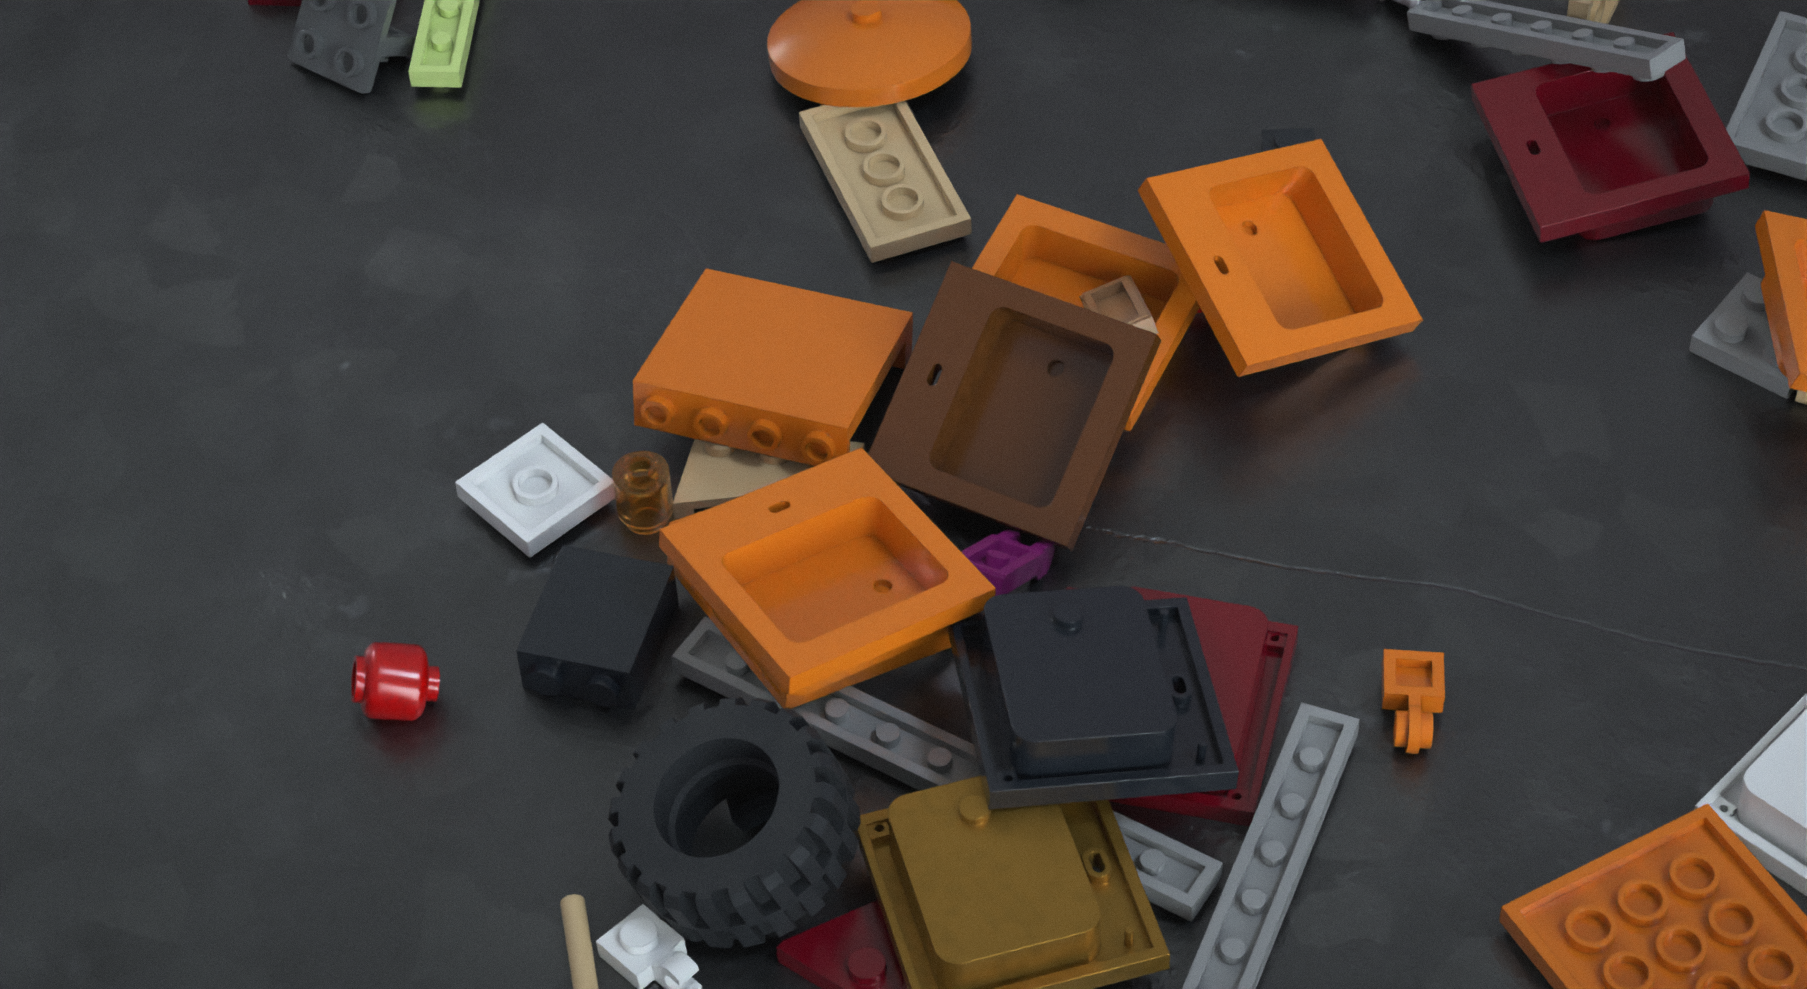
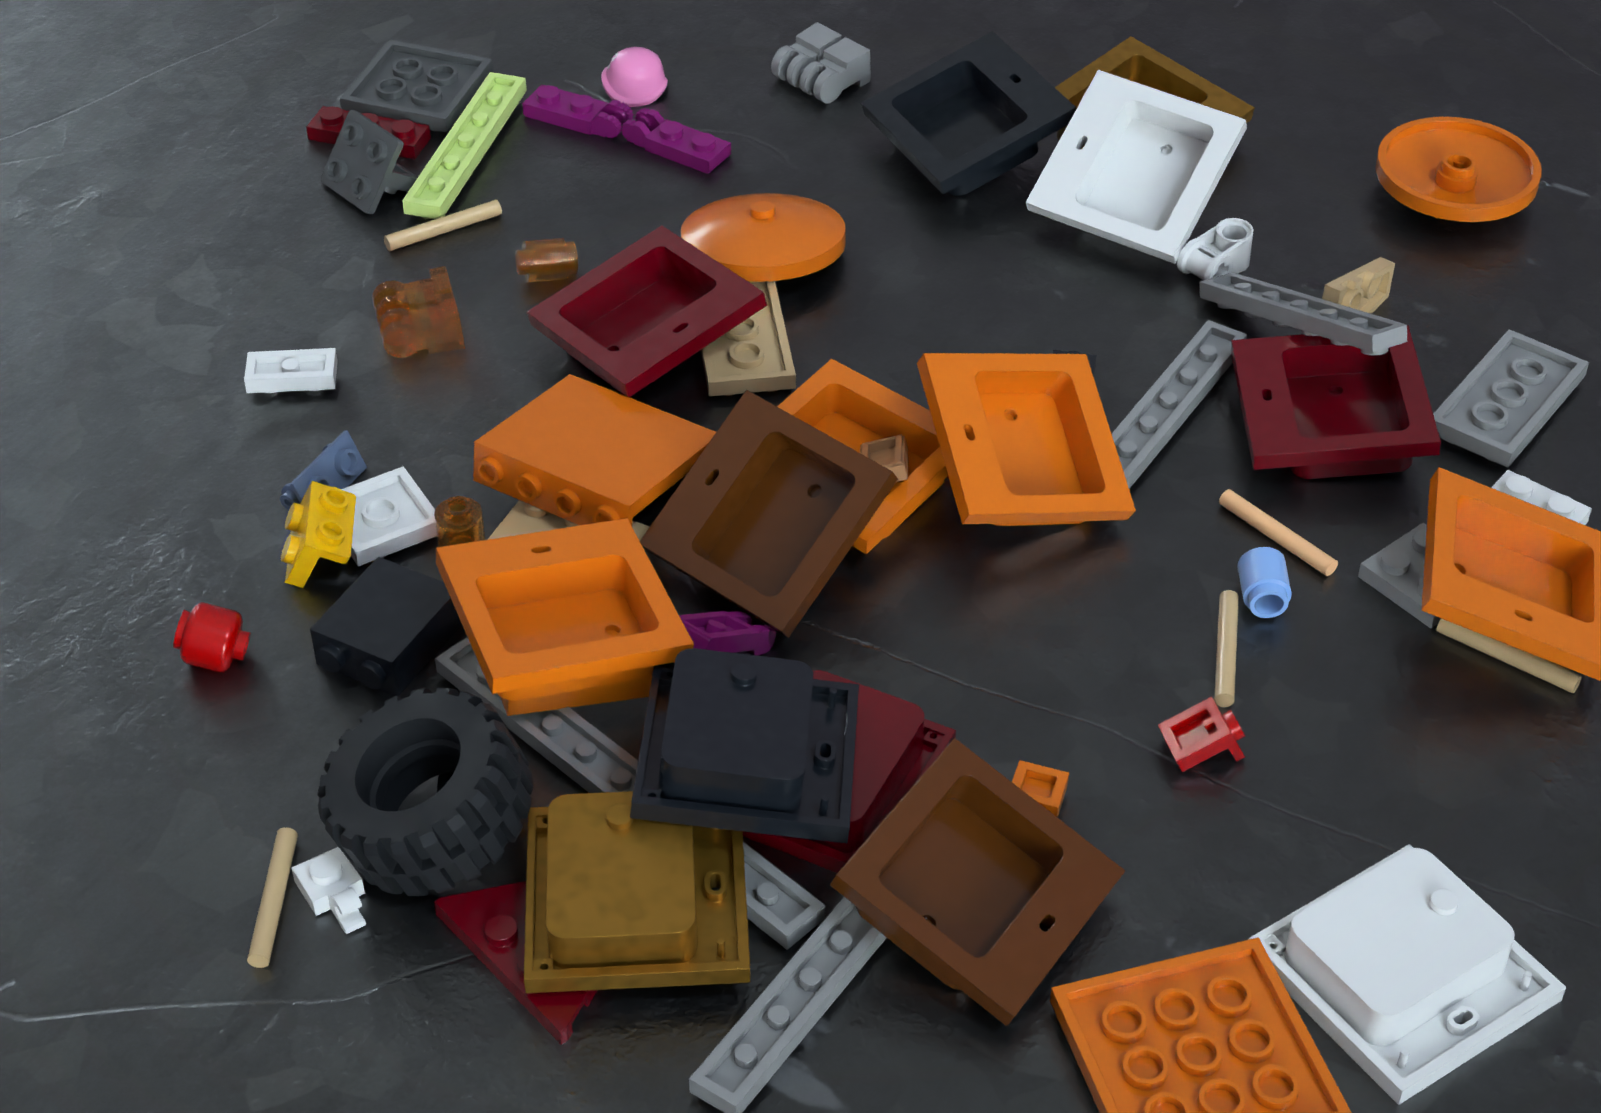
camera: 10 degrees right, 5 degrees down
none -> white plate [244,348,338,393]
none -> sand blue hinge [280,430,367,510]
none -> yellow bracket [281,481,356,588]
none -> clear orange legs [372,266,465,358]
none -> tan bar [384,200,502,252]
none -> clear orange brick [515,238,578,283]
none -> dark red piece [526,225,767,397]
none -> reddish brown piece [830,738,1125,1026]
none -> light grey plate [1112,320,1247,489]
none -> red bracket [1158,696,1245,772]
none -> tan bar [1214,590,1239,707]
none -> light nougat bar [1219,489,1338,577]
none -> light blue brick [1237,547,1292,618]

